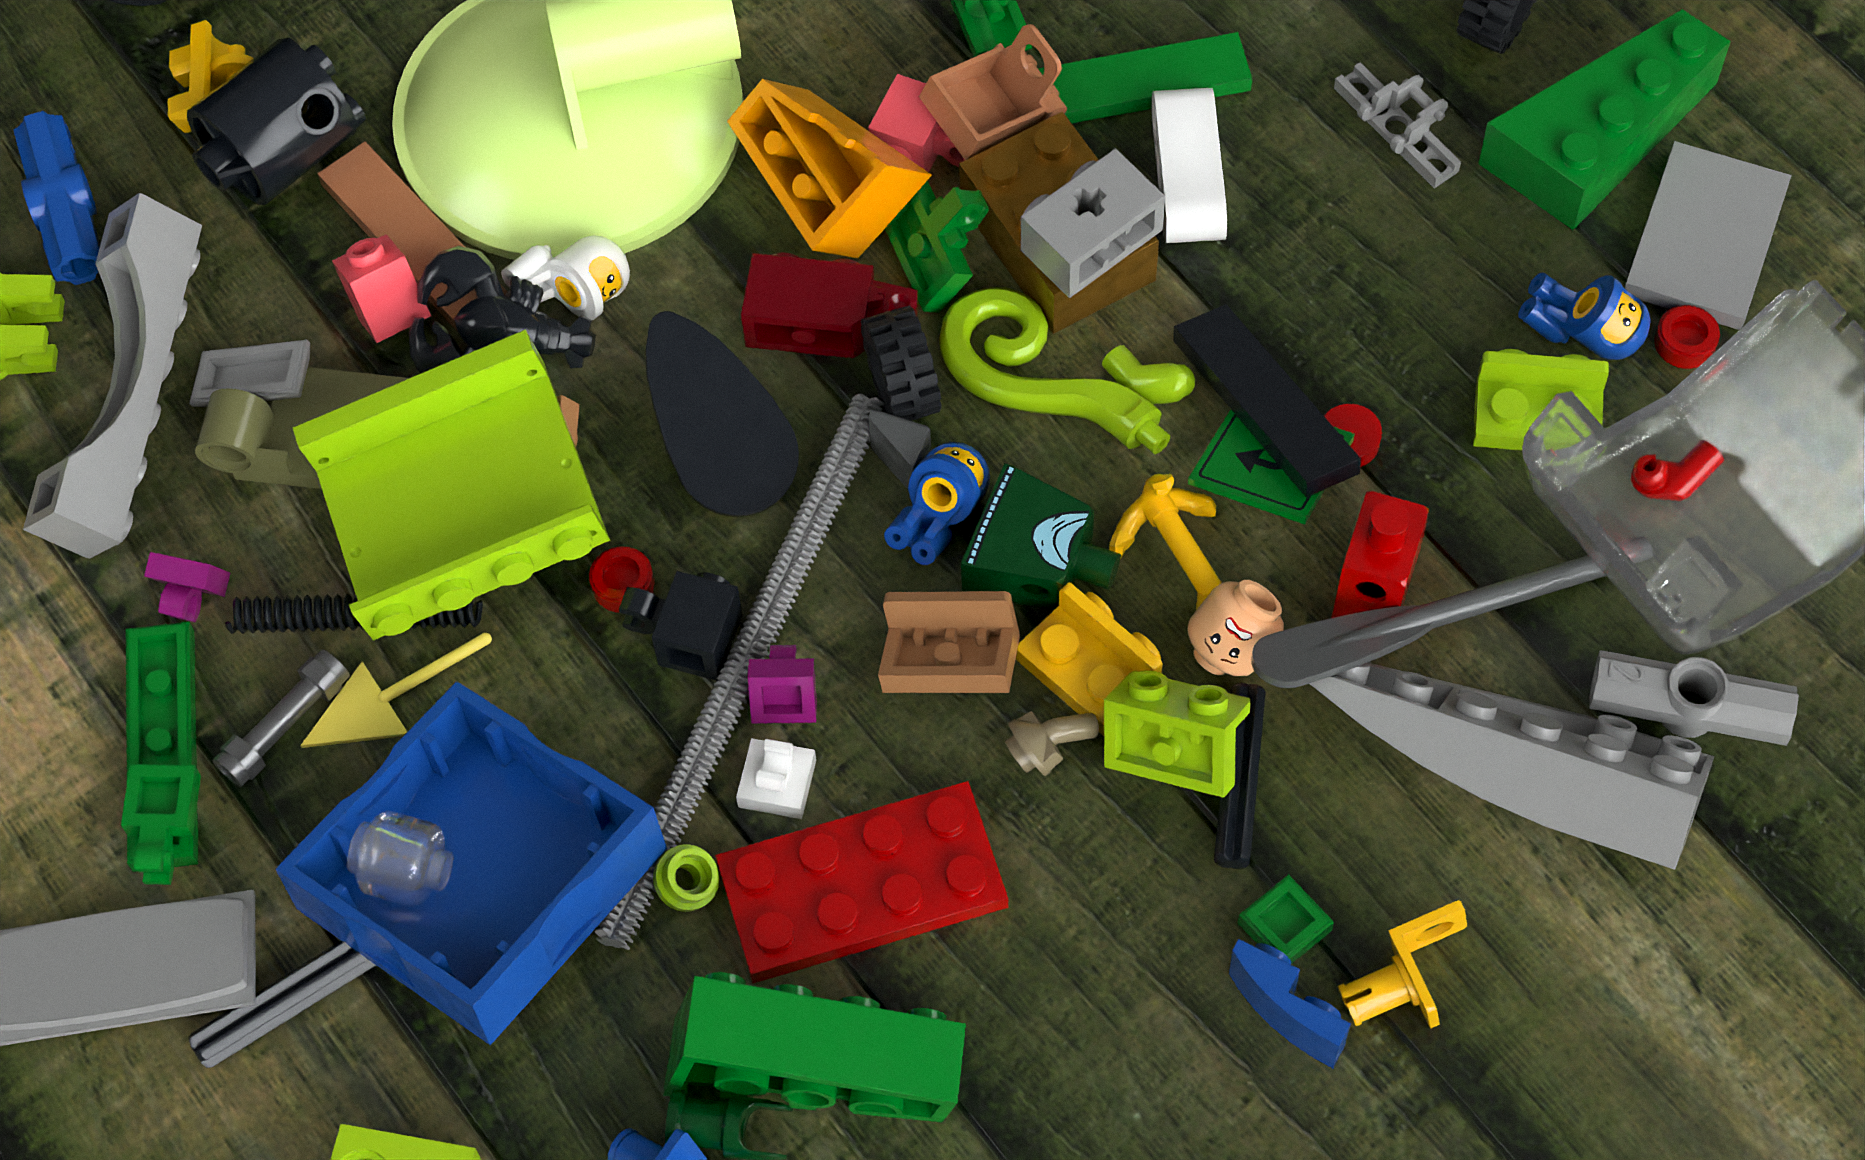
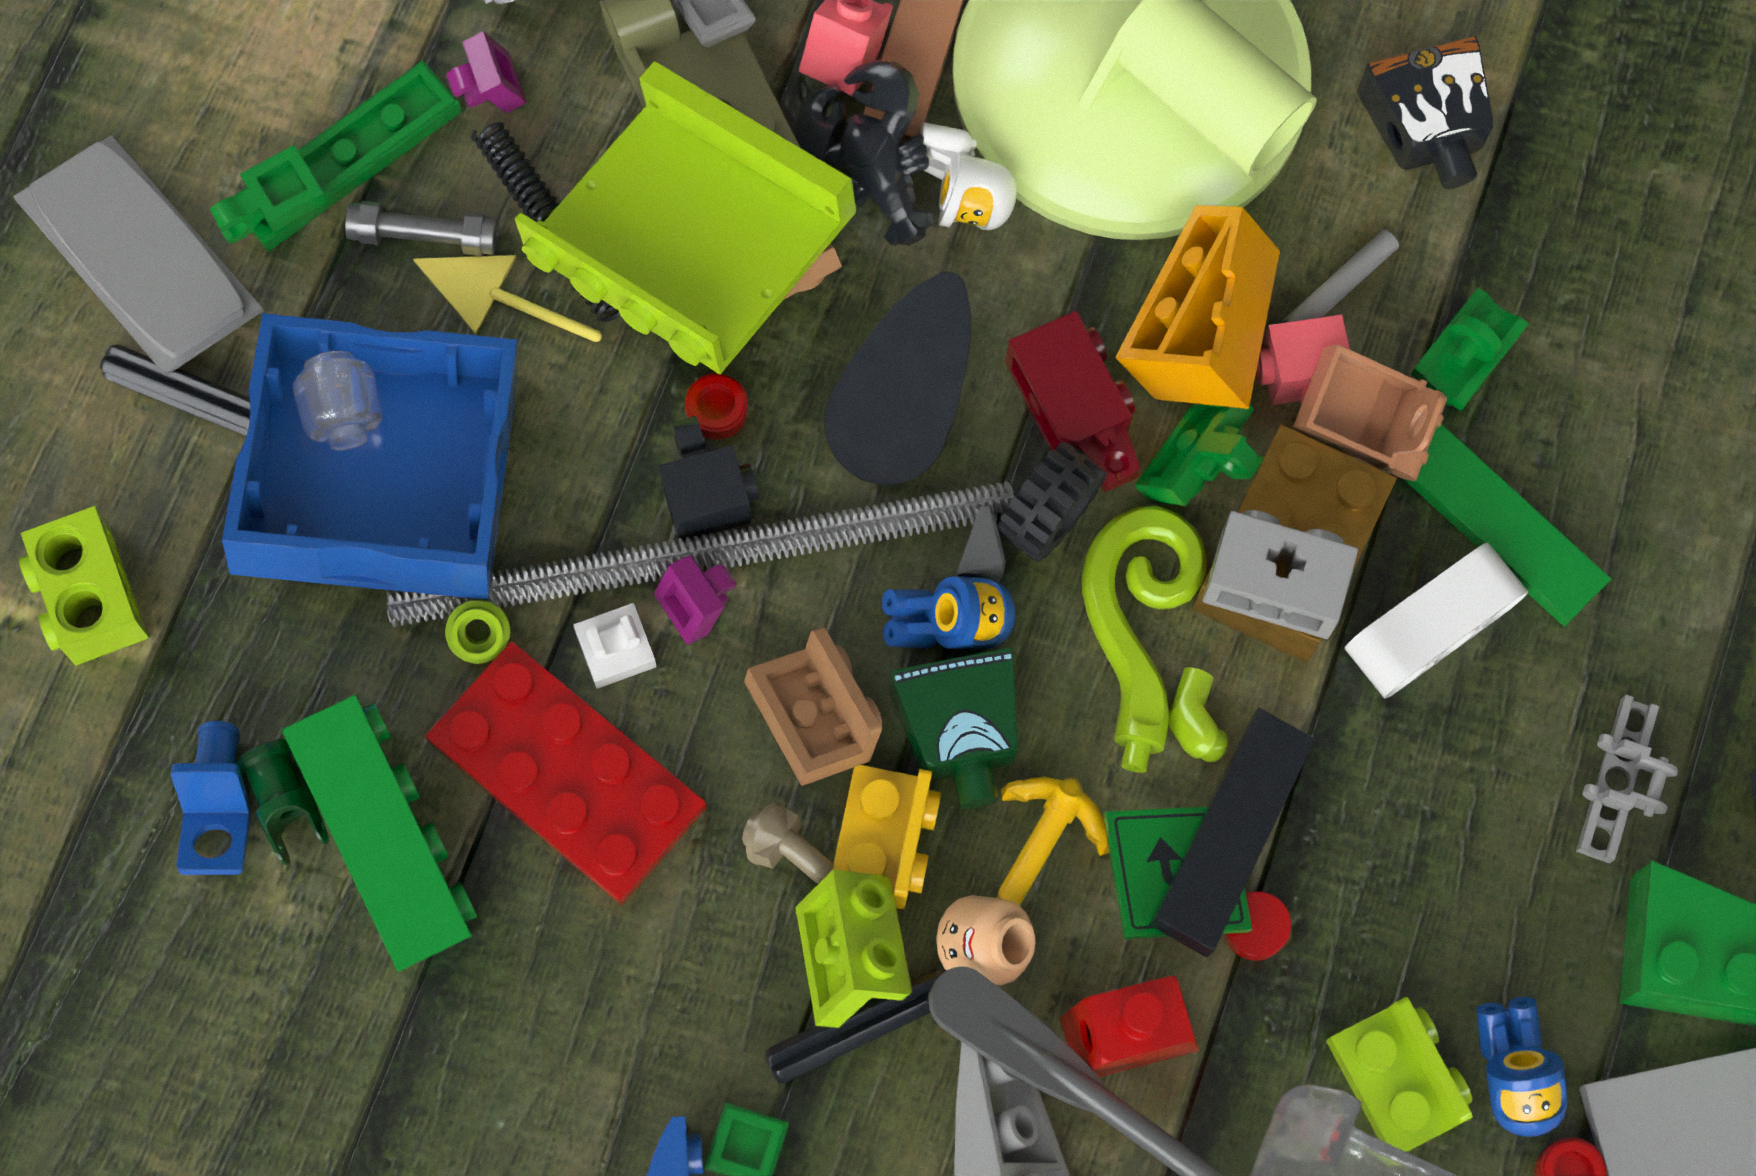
camera: 50 degrees right, 10 degrees up
none -> light grey piece [1281,230,1399,323]

